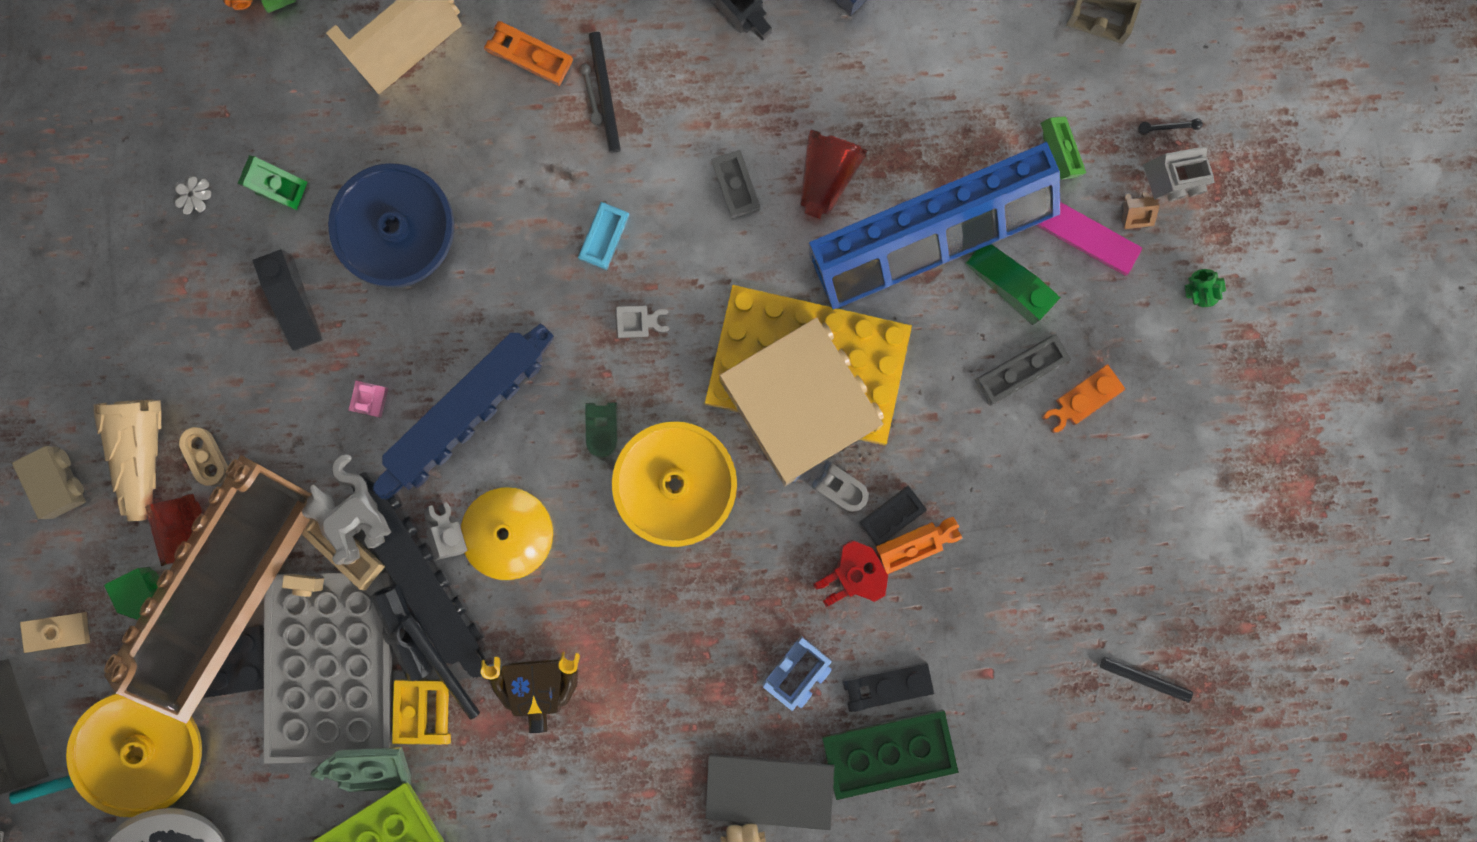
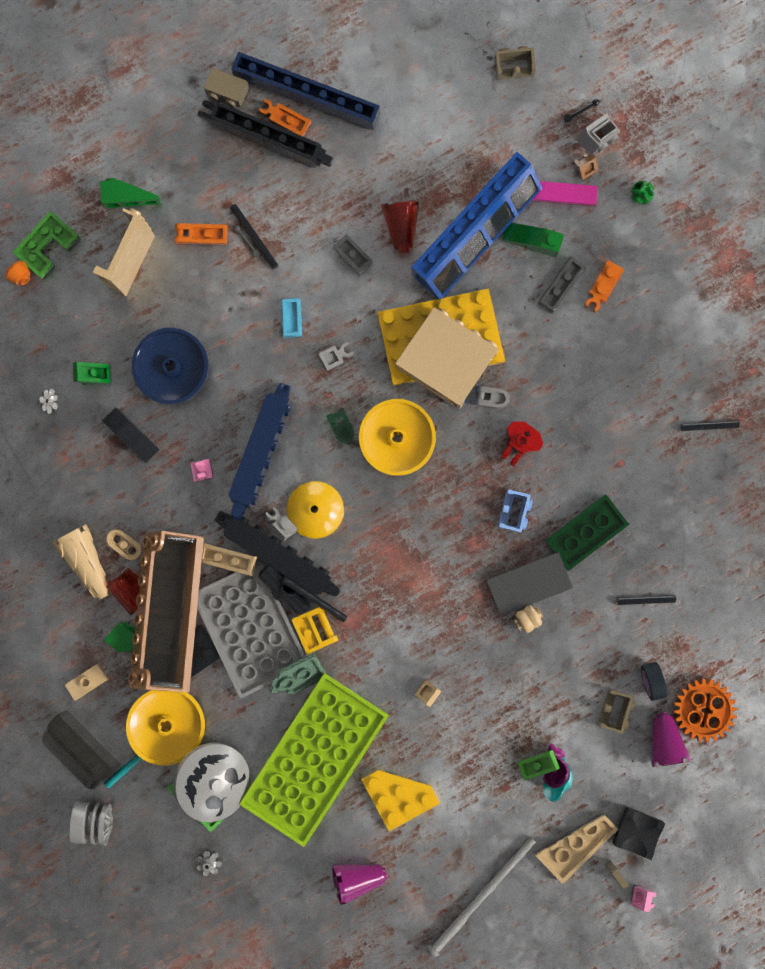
camera: 20 degrees left, 0 degrees up
dark tan brick [12,446,86,519] -> none
tan plate [282,574,324,597] -> none
light grey animal [302,454,391,565] -> none
dark brown torso [481,652,580,733] -> none
black plate [842,662,934,712] -> none
black plate [858,485,927,546] -> none
orange plate [876,517,962,574] -> none
bright green plate [1040,116,1086,180] -> none

